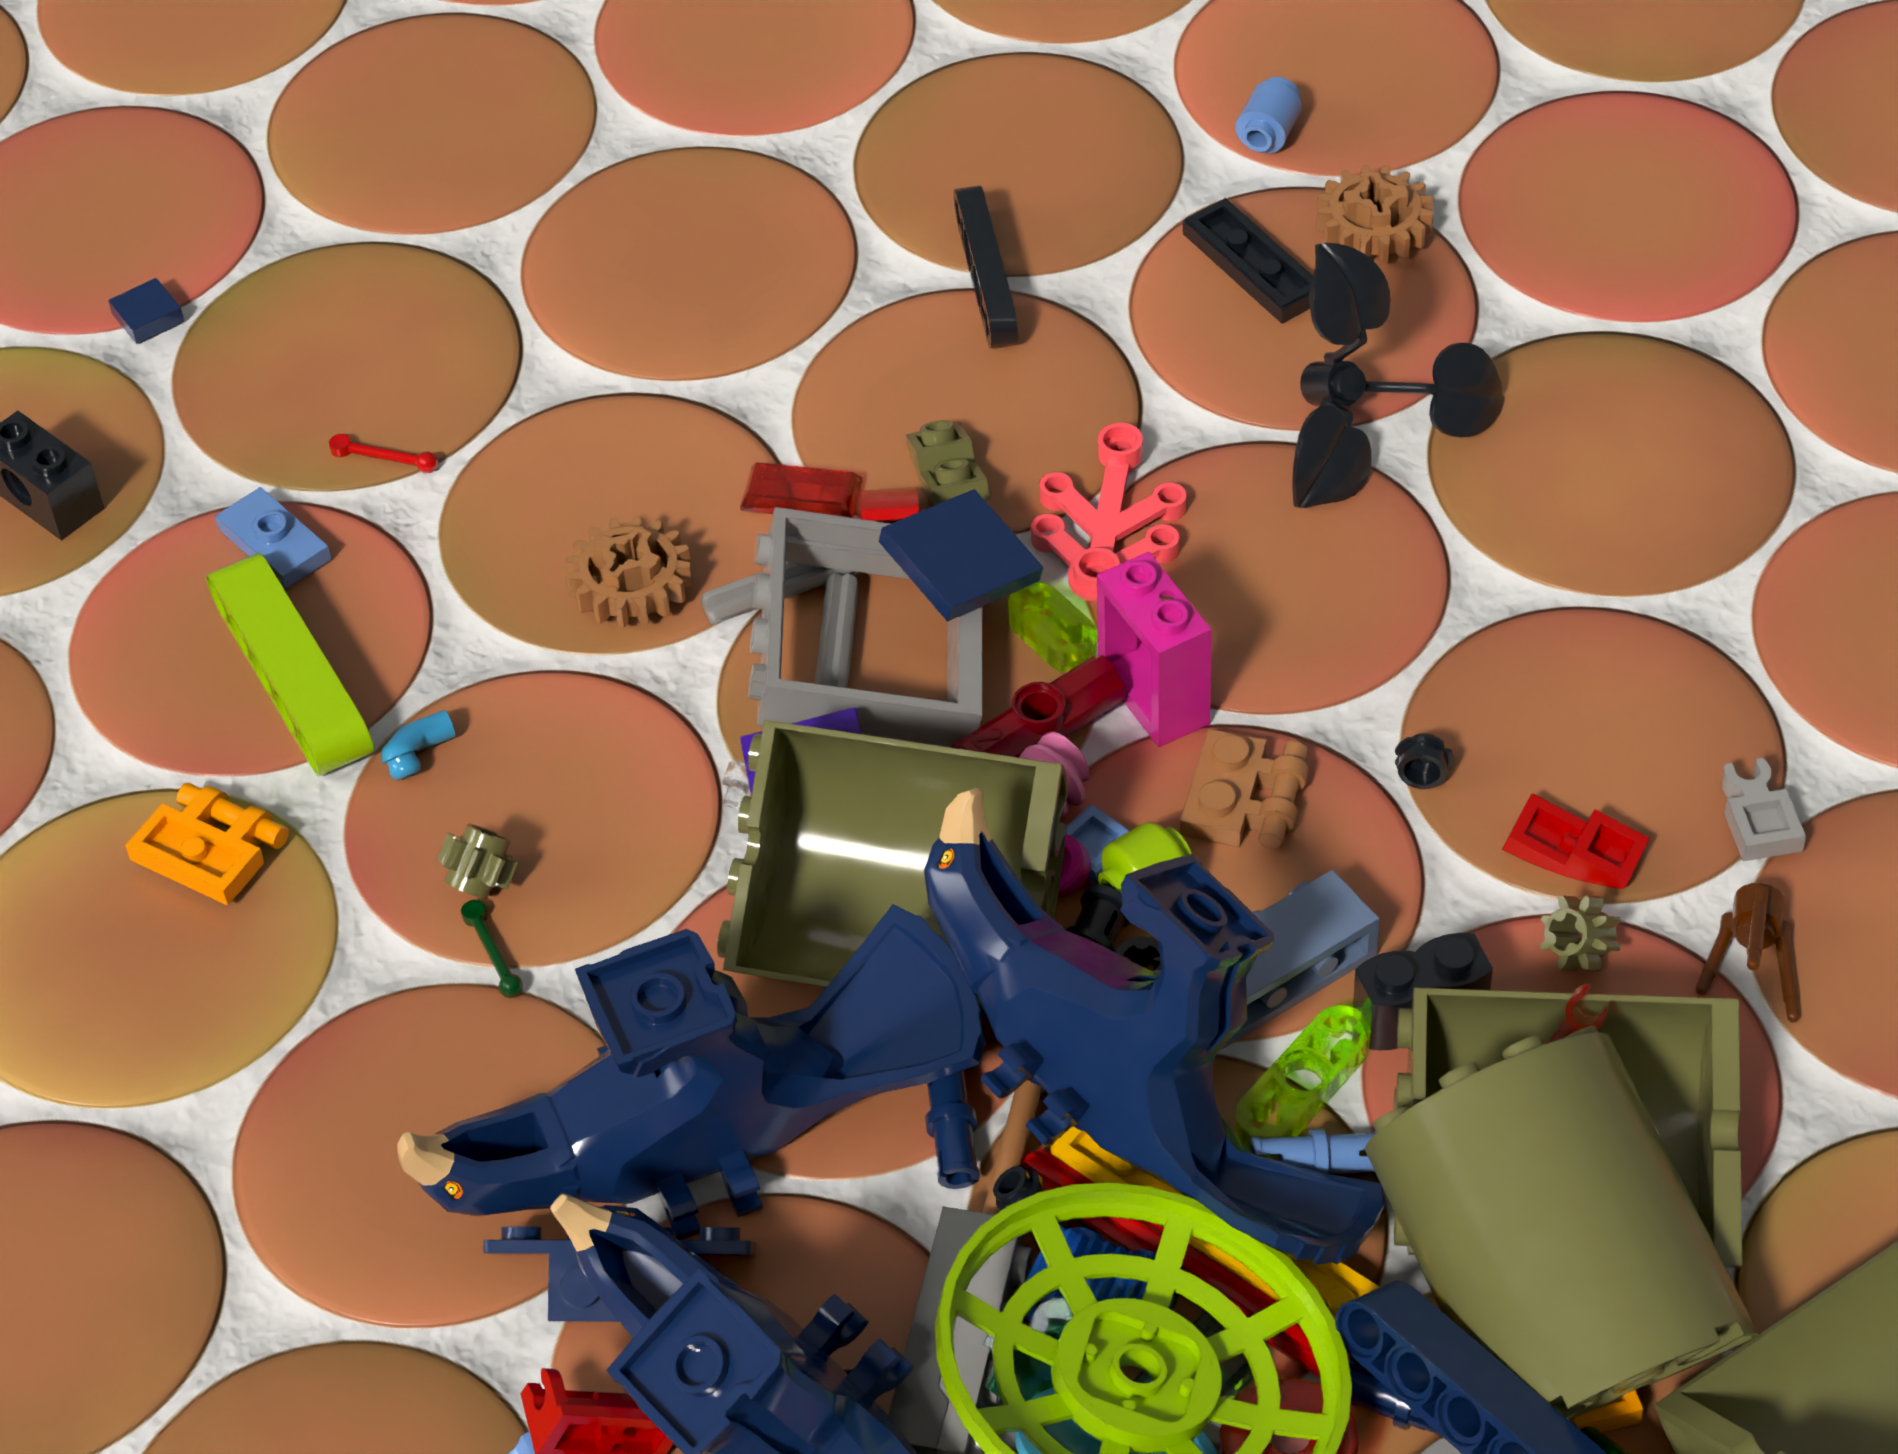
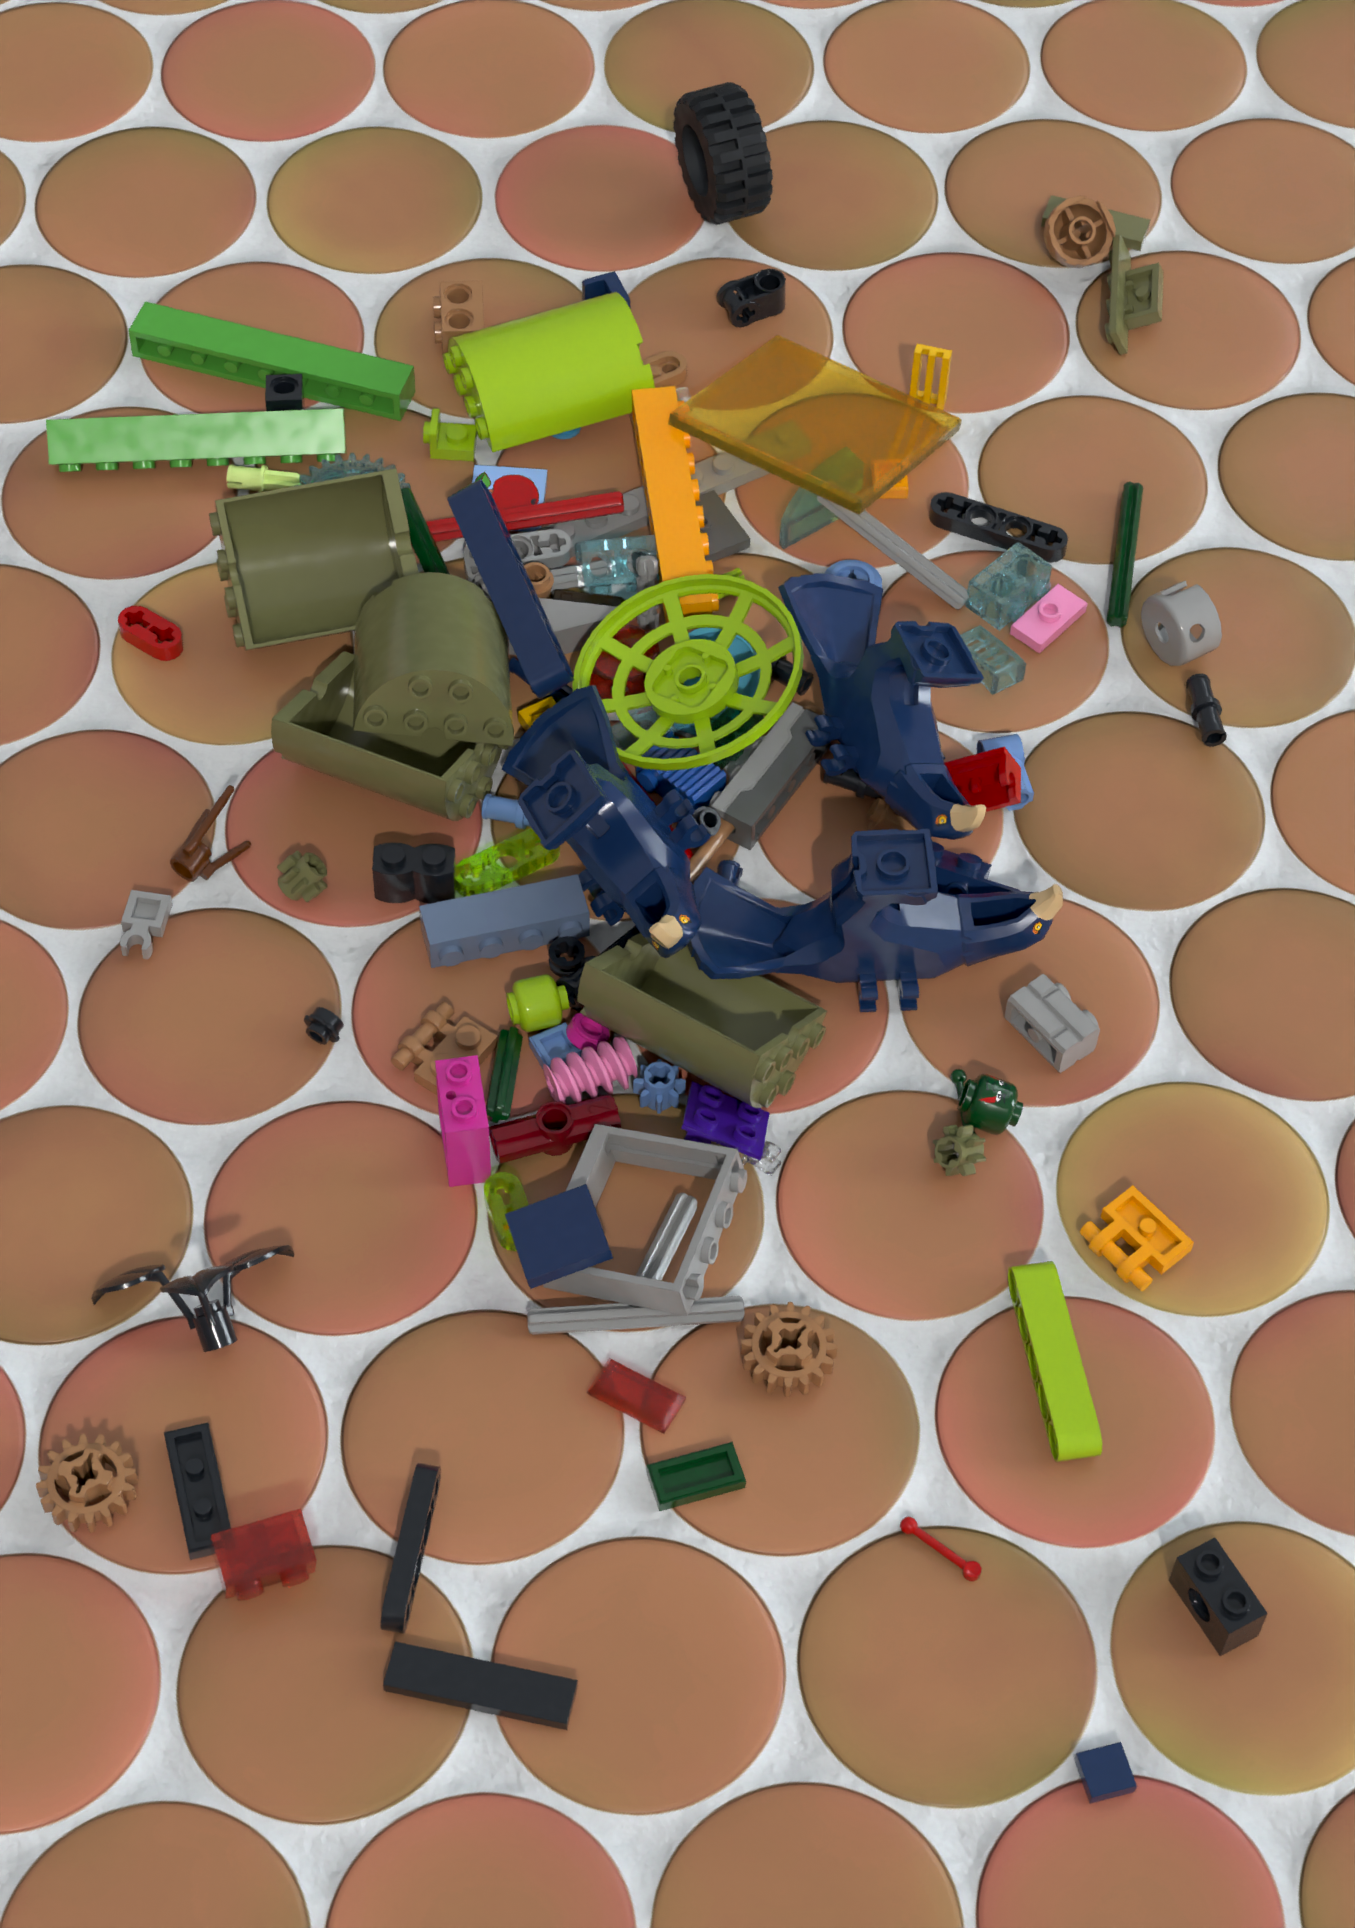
camera: 165 degrees left, 5 degrees up
medium blue plate [215,487,332,589] -> none
dark azure arm [381,710,456,781] -> none
red slope [860,487,919,524] -> none
olive slope [906,420,990,506] -> none
coral plant [1031,422,1187,602] -> none
medium blue brick [1235,77,1302,154] -> none
red slope [1502,793,1650,889] -> none
clear red hand [1545,984,1611,1044] -> none
none -> clear red brick [210,1508,317,1601]
none -> black tile [383,1641,578,1730]
none -> dark green axle [486,1027,523,1123]
none -> dark green tile [646,1442,746,1512]
none -> dark green head [957,1074,1023,1135]
none -> light grey brick [1004,974,1100,1073]

